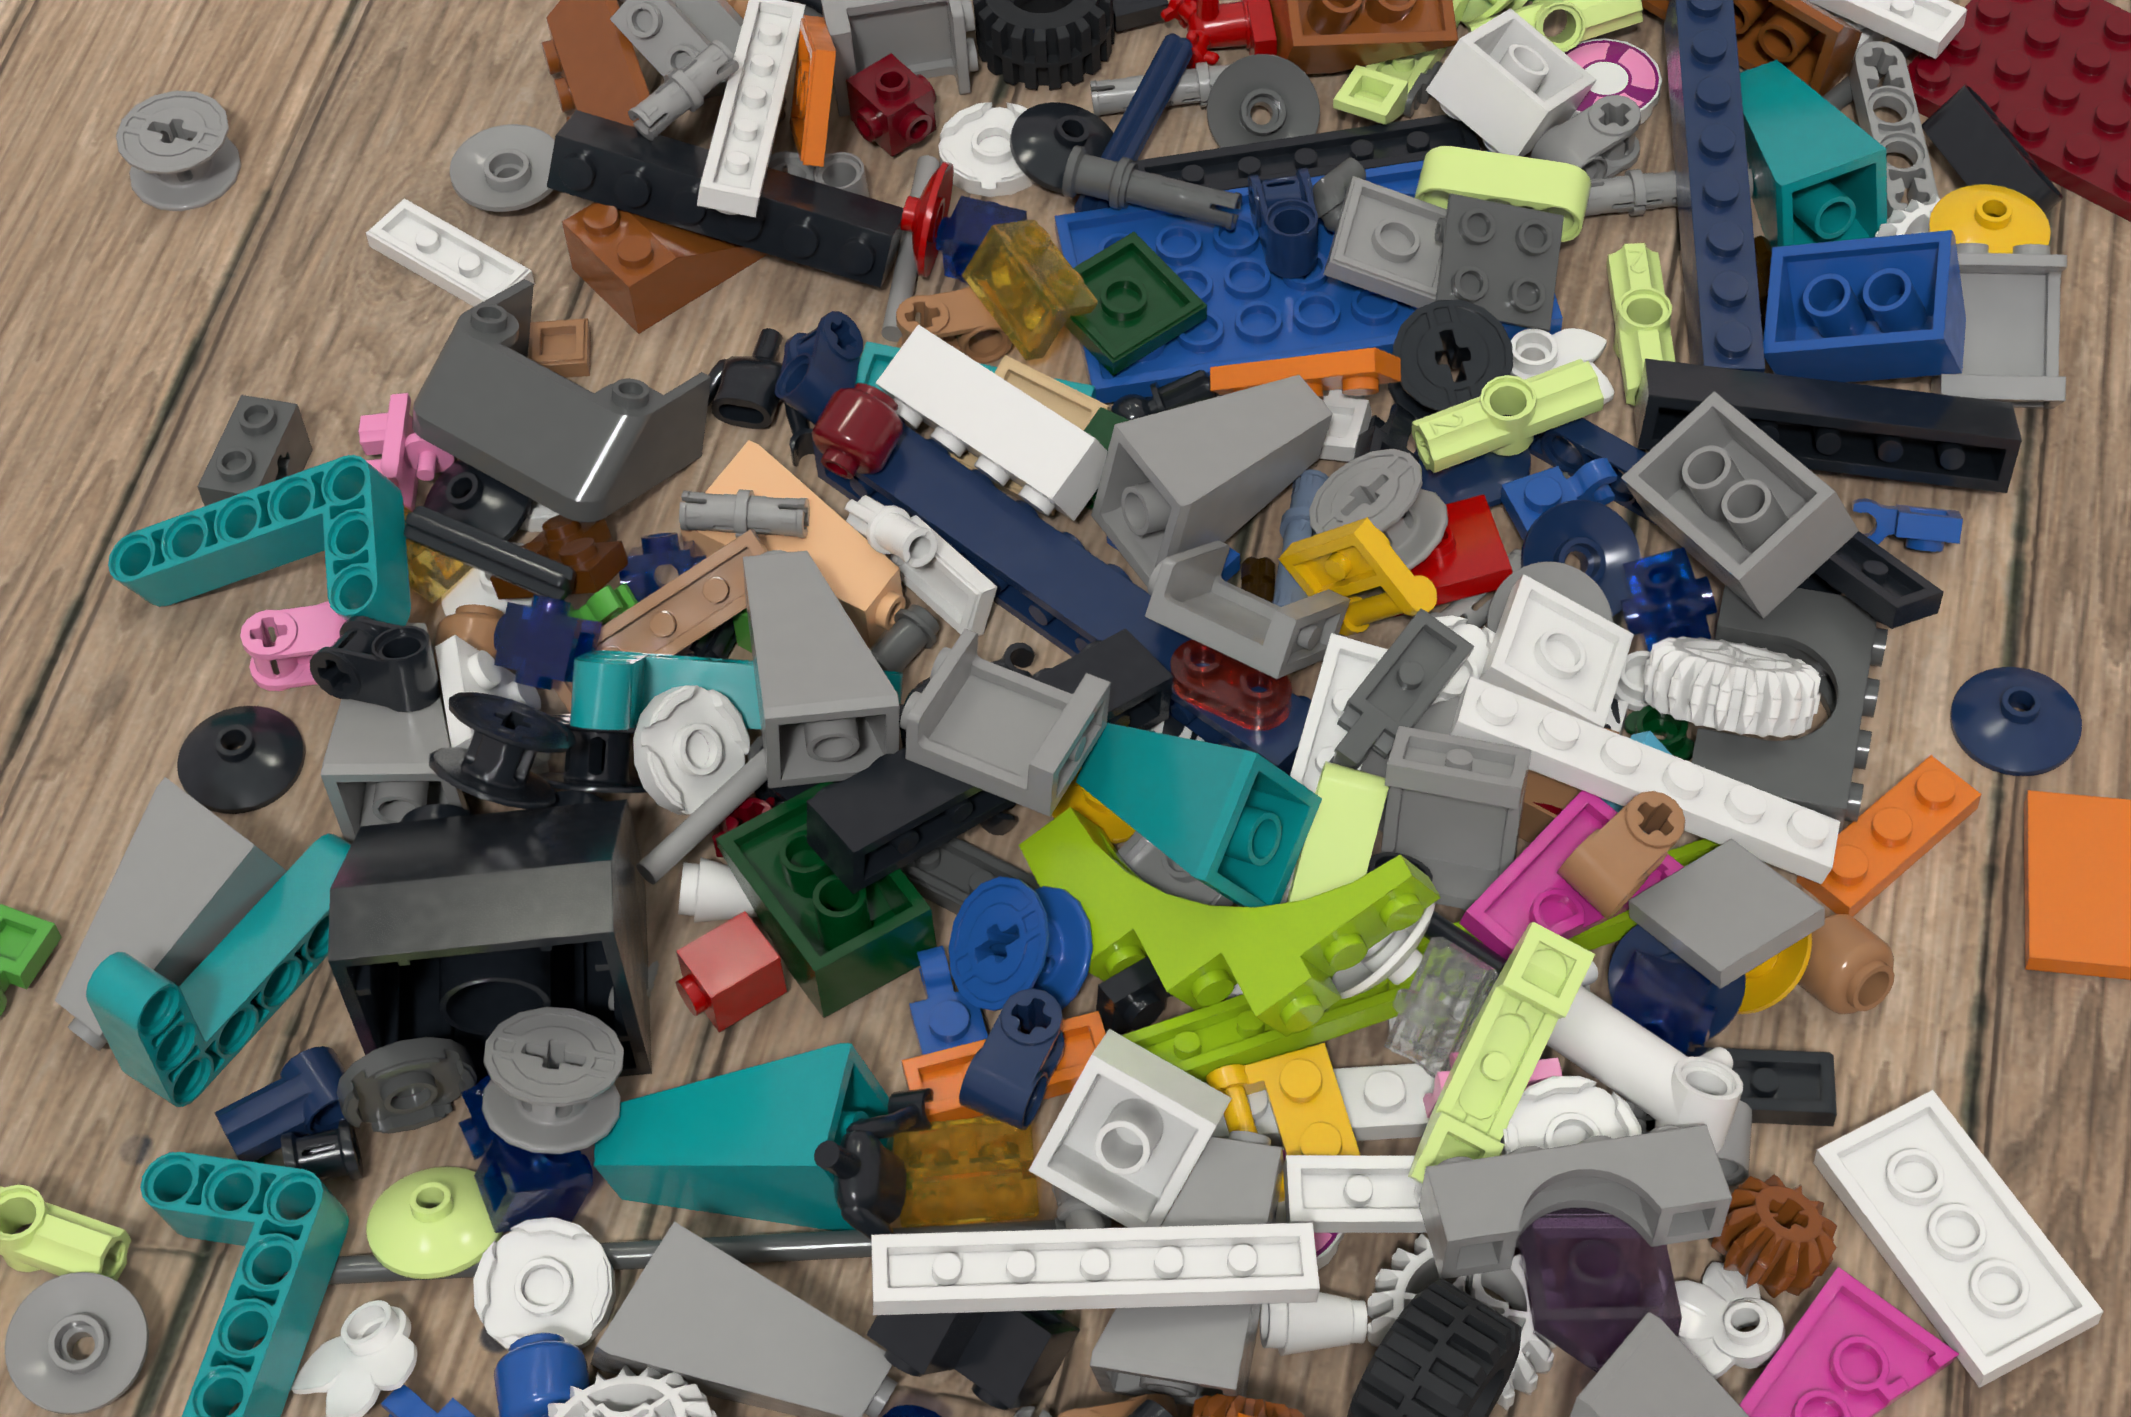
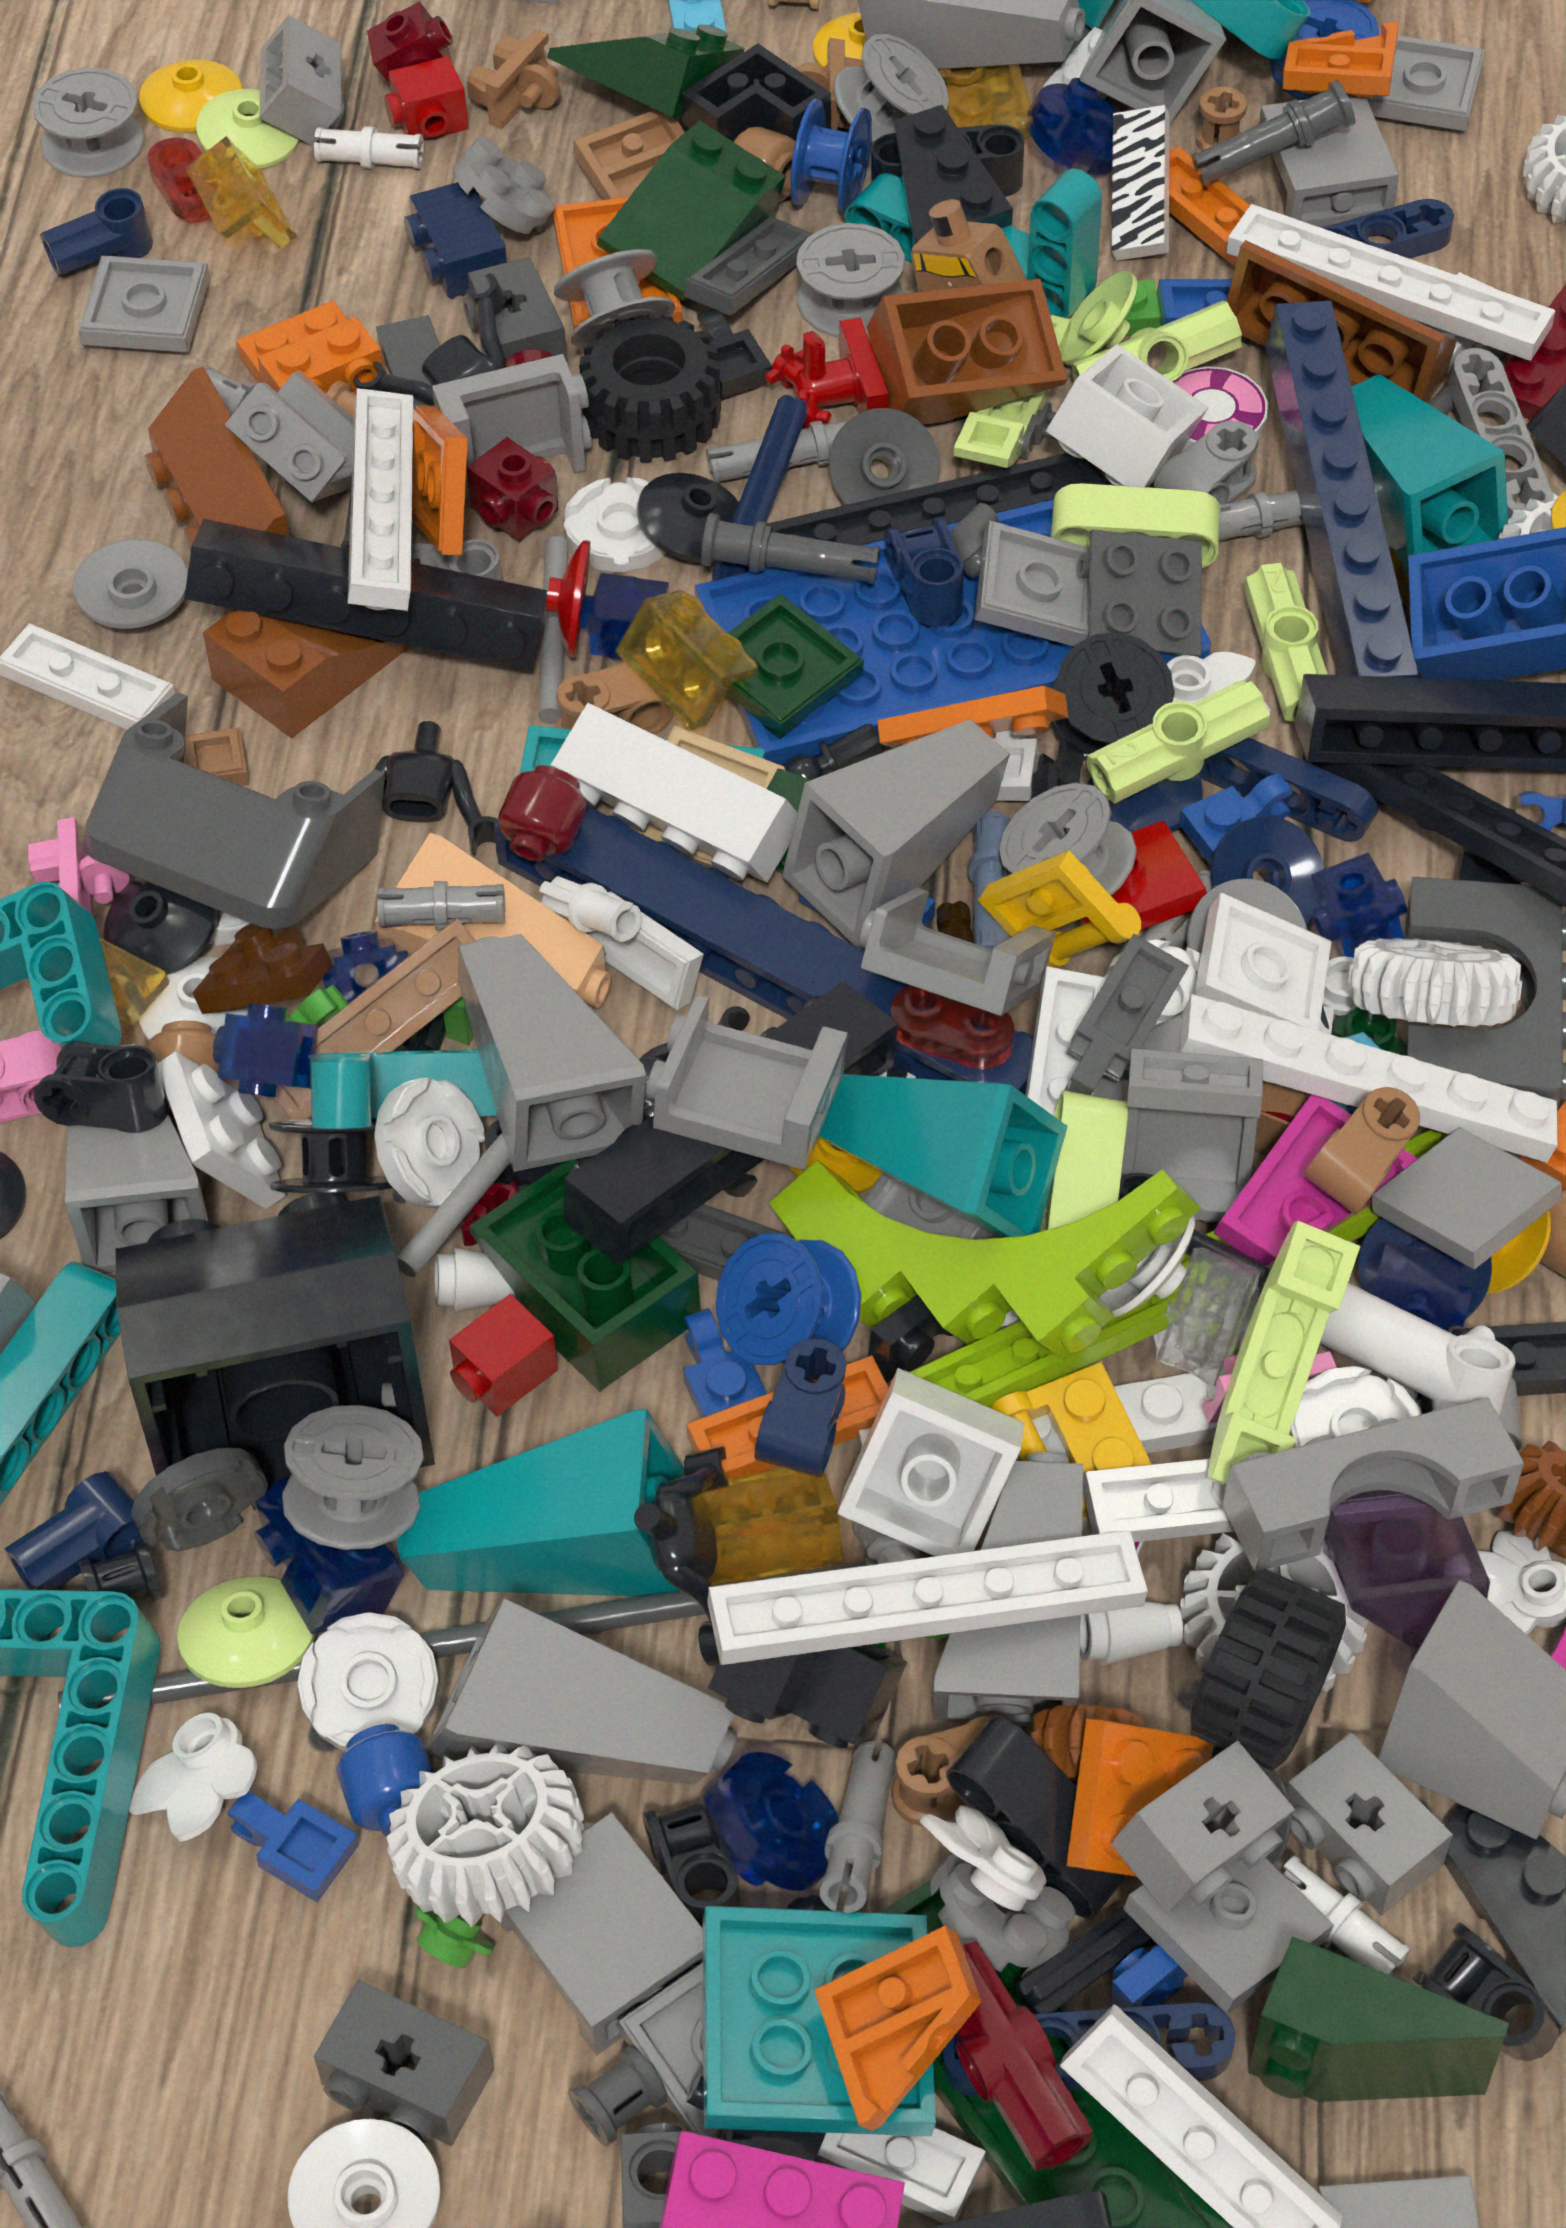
camera: 10 degrees left, 0 degrees up
black axle [404,506,576,603] -> none
black piece [429,692,576,810] -> none
light grey pin [628,40,739,141] -> none
dark blue piece [775,311,863,425] -> none
dark grey pin [871,604,940,673] -> none
light grey brick [1621,391,1859,619] -> none

